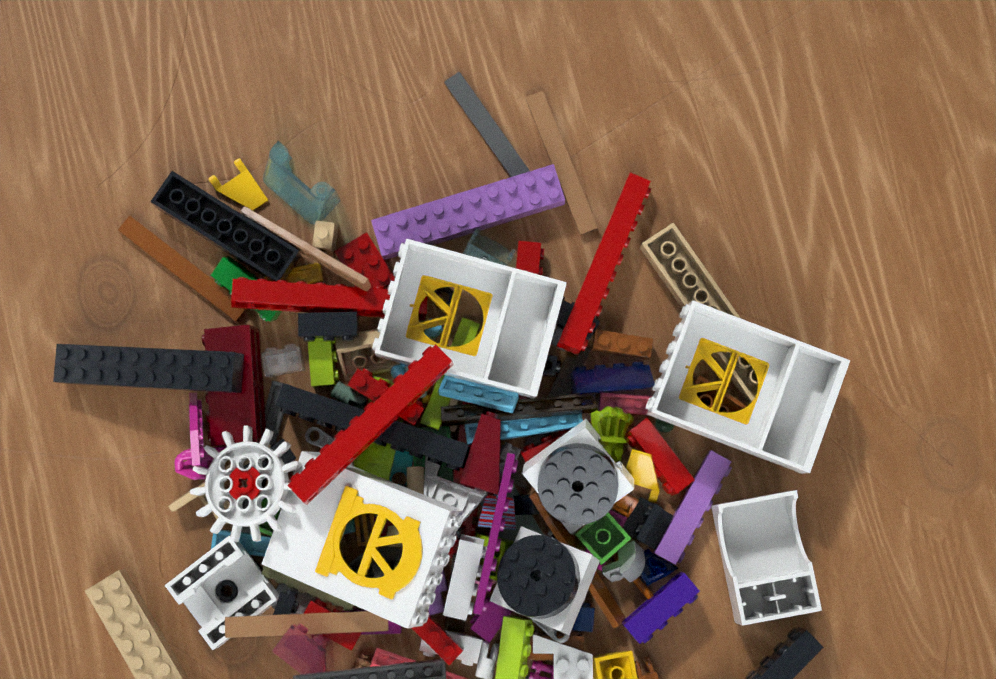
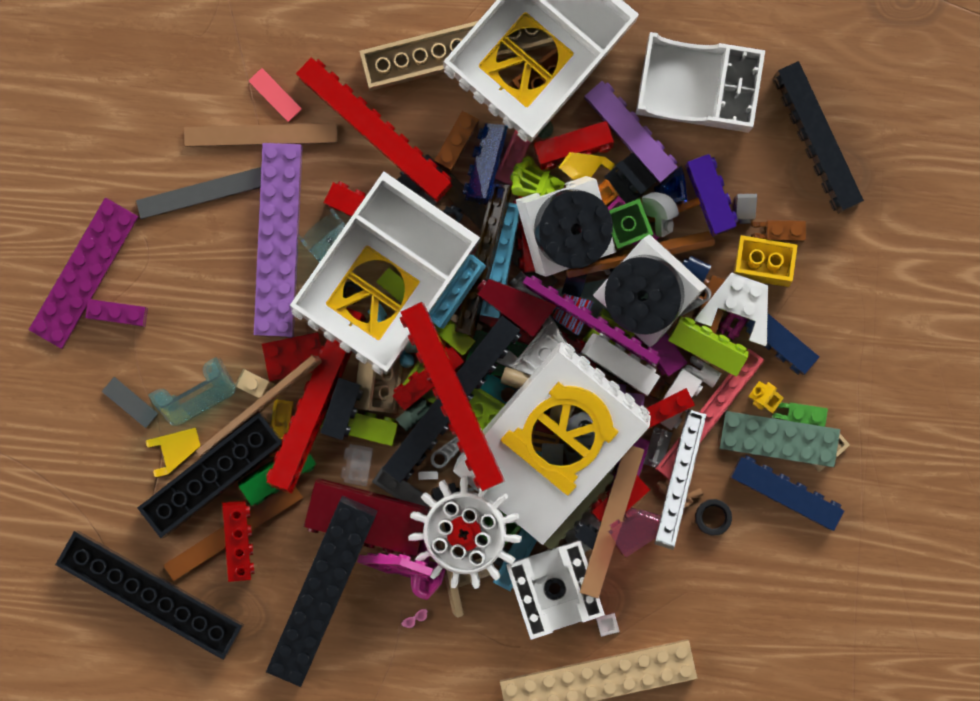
camera: 70 degrees left, 5 degrees up
none -> magenta plate [28,197,139,349]
none -> black brick [55,530,245,660]
none -> magenta brick [85,299,148,327]
none -> dark grey tile [102,377,159,428]
none -> red brick [222,501,255,582]
none -> coral tile [249,68,302,123]
none -> bright pink piece [401,609,428,628]
none -> white tile [418,471,438,480]
none -> sticker [542,443,564,466]
none -> white tile [596,613,620,637]
none -> light grey hinge [643,427,672,468]
none -> light grey slope [734,194,757,224]

